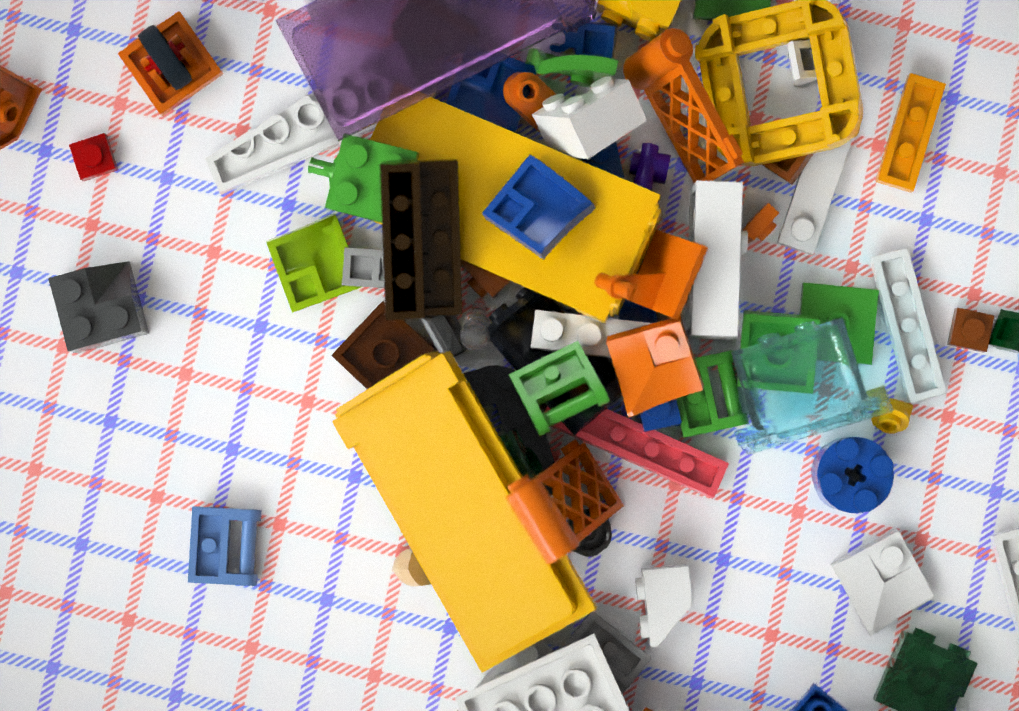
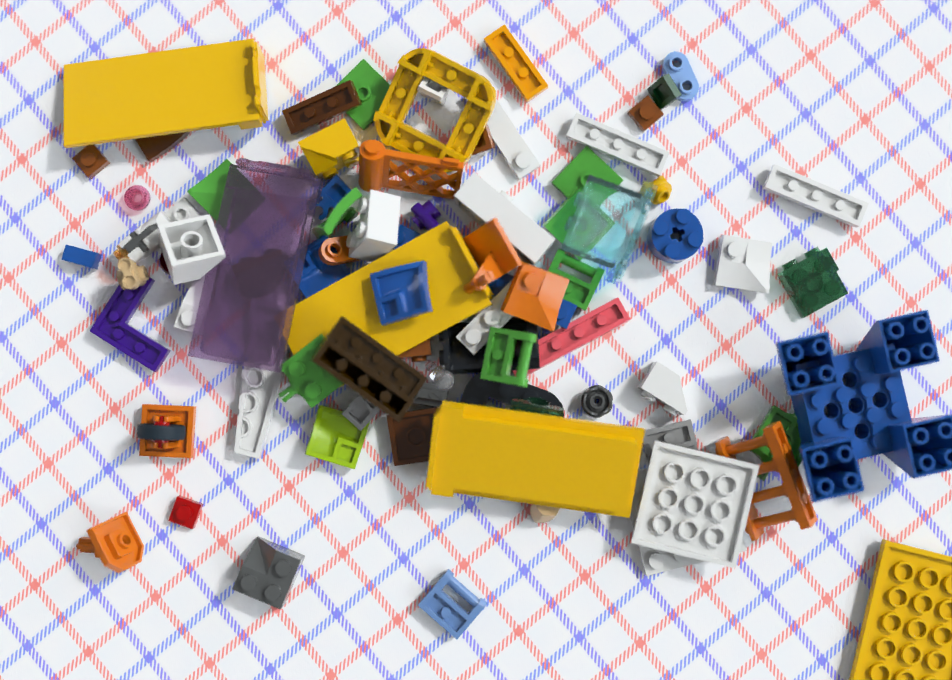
camera: 55 degrees left, 0 degrees up
orange piece [505,439,624,565] -> none
orange plate [741,203,779,243] -> none

